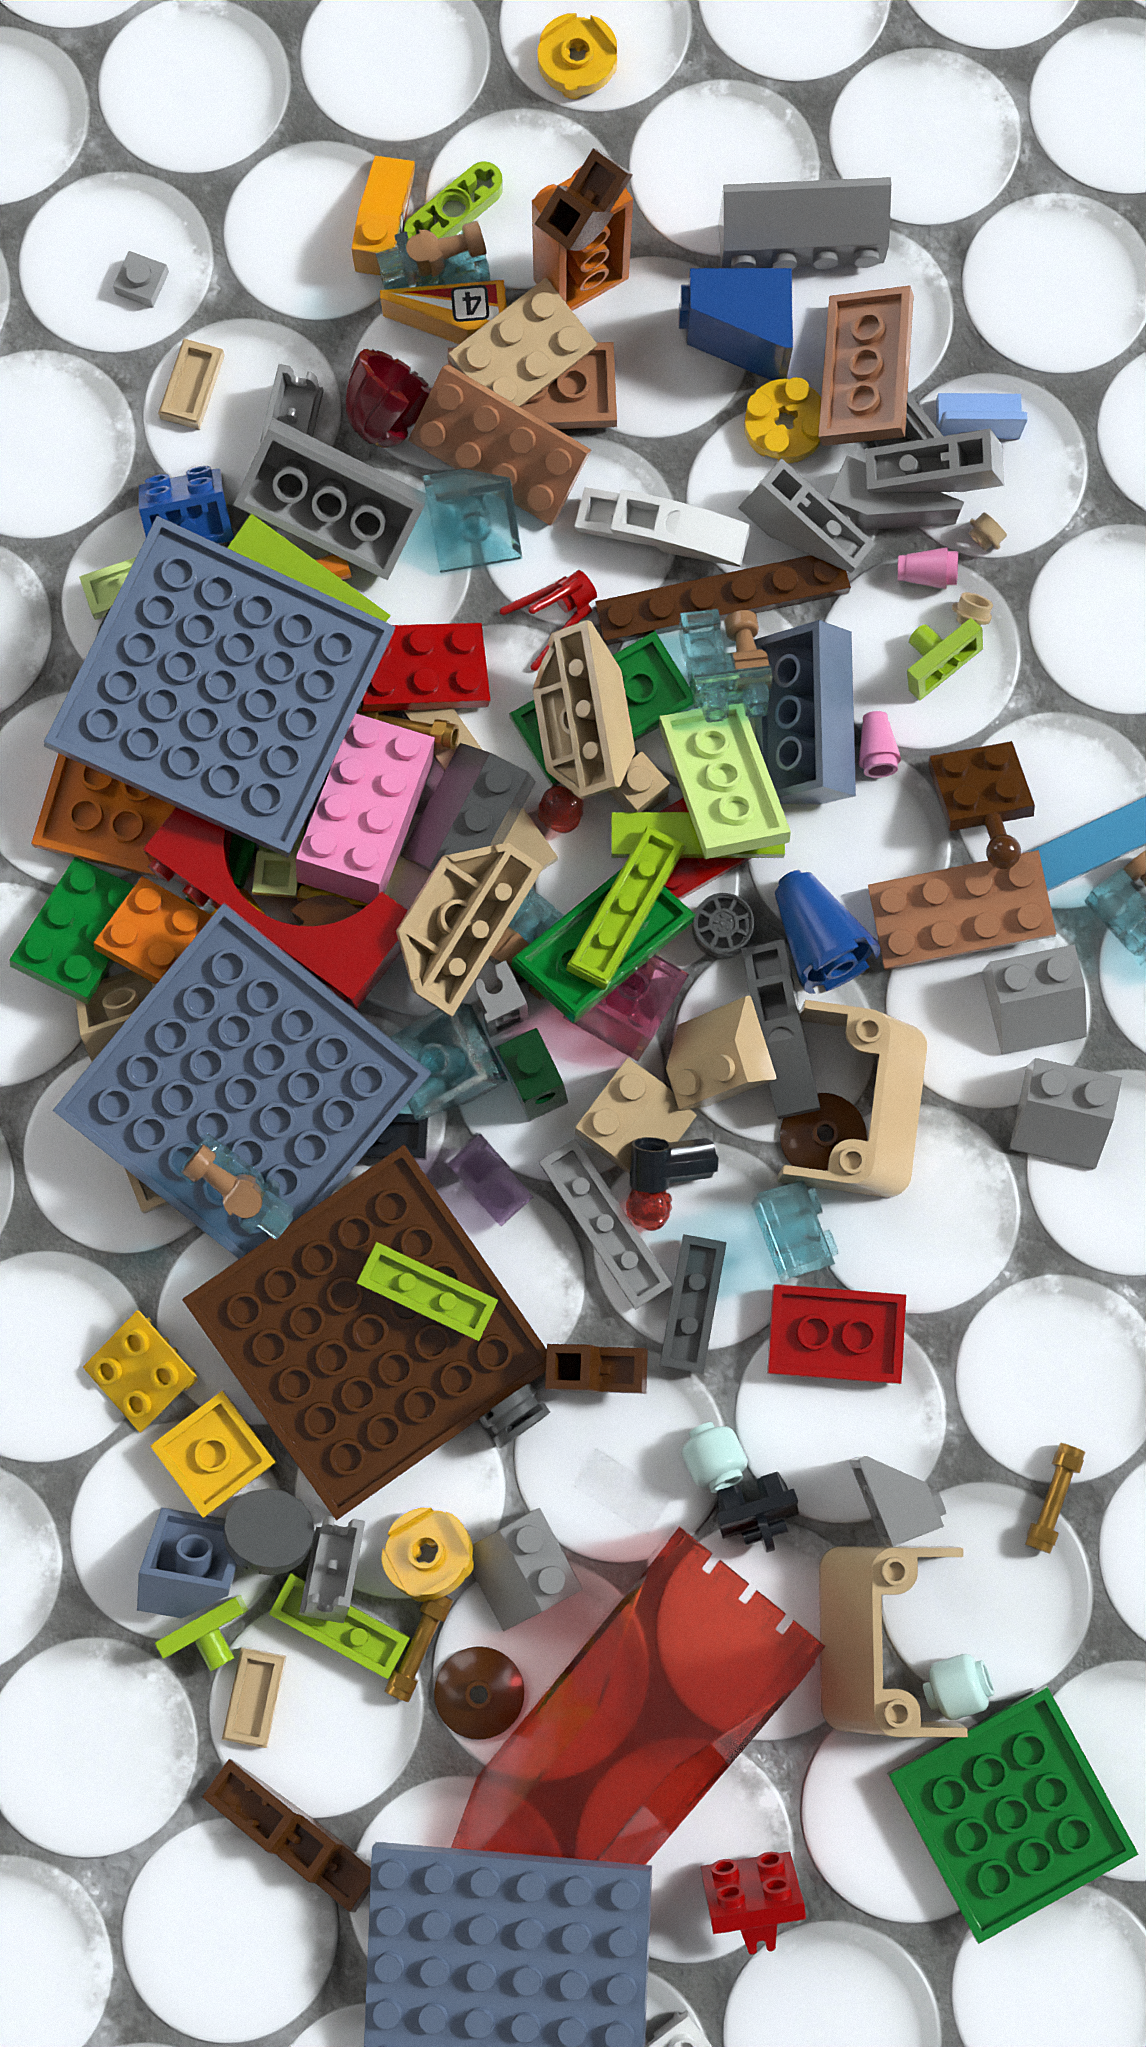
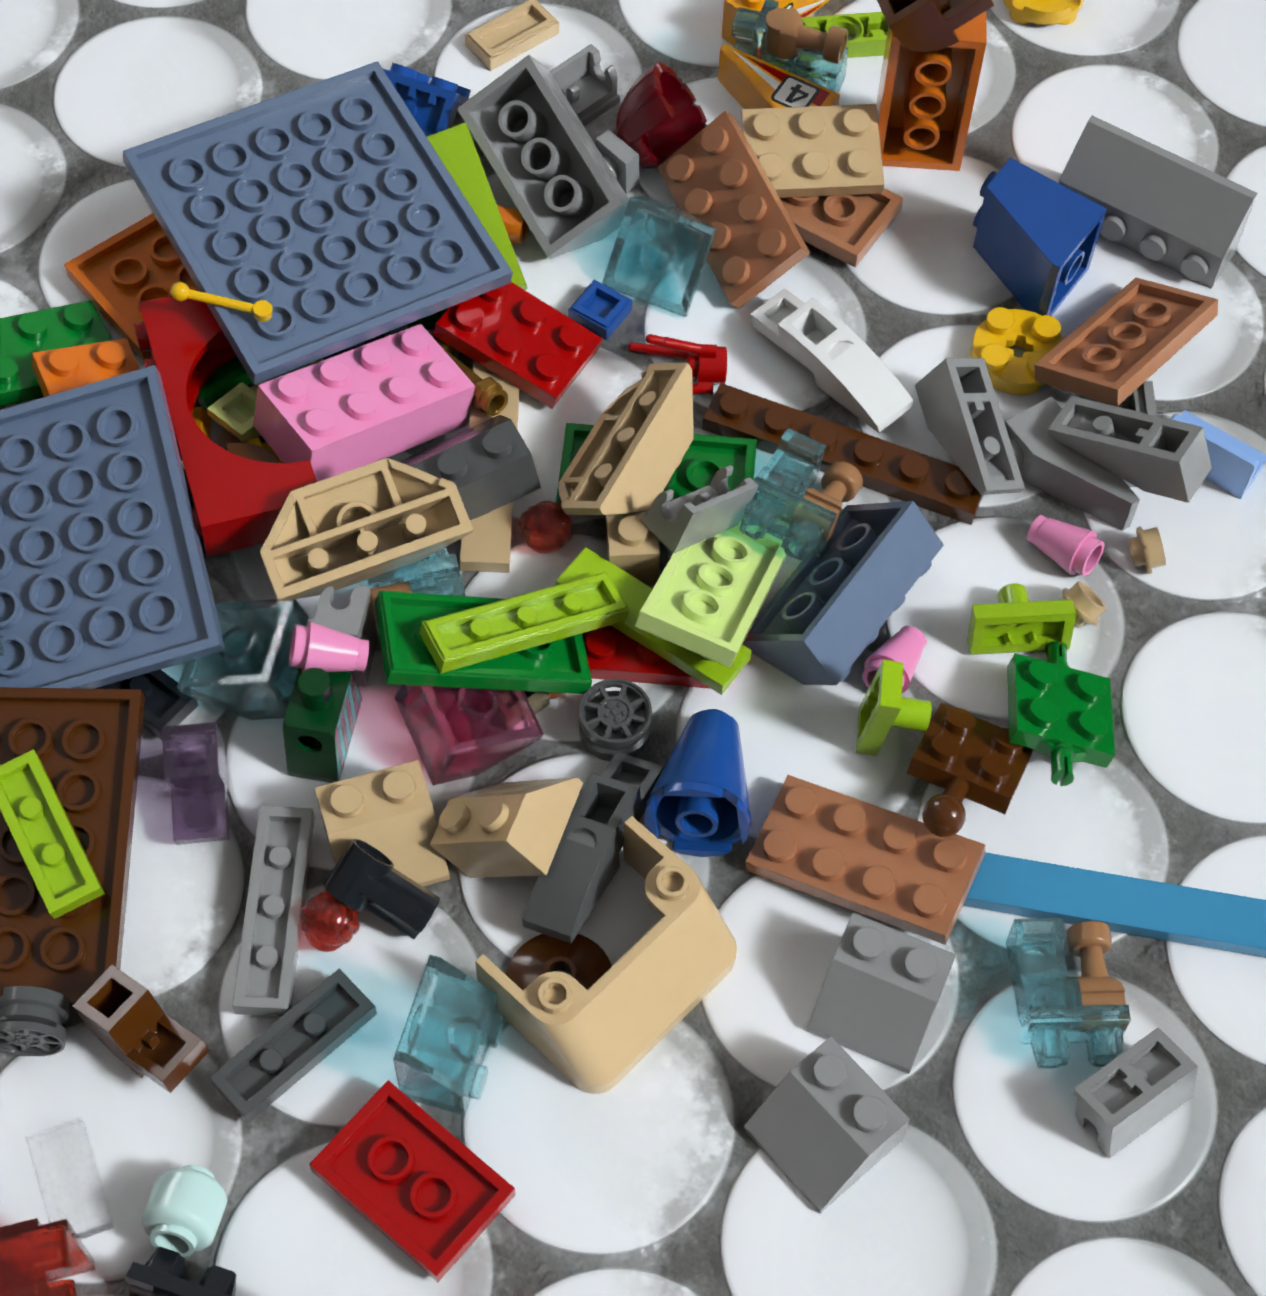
camera: 35 degrees right, 20 degrees down
none -> yellow hinge [170,282,273,322]
none -> bright pink cone [289,621,369,673]
none -> blue tile [568,279,633,340]
none -> light grey plate [595,129,639,193]
none -> light grey hinge [640,465,759,553]
none -> lime tile [856,659,932,756]
none -> green plate [1007,641,1115,786]

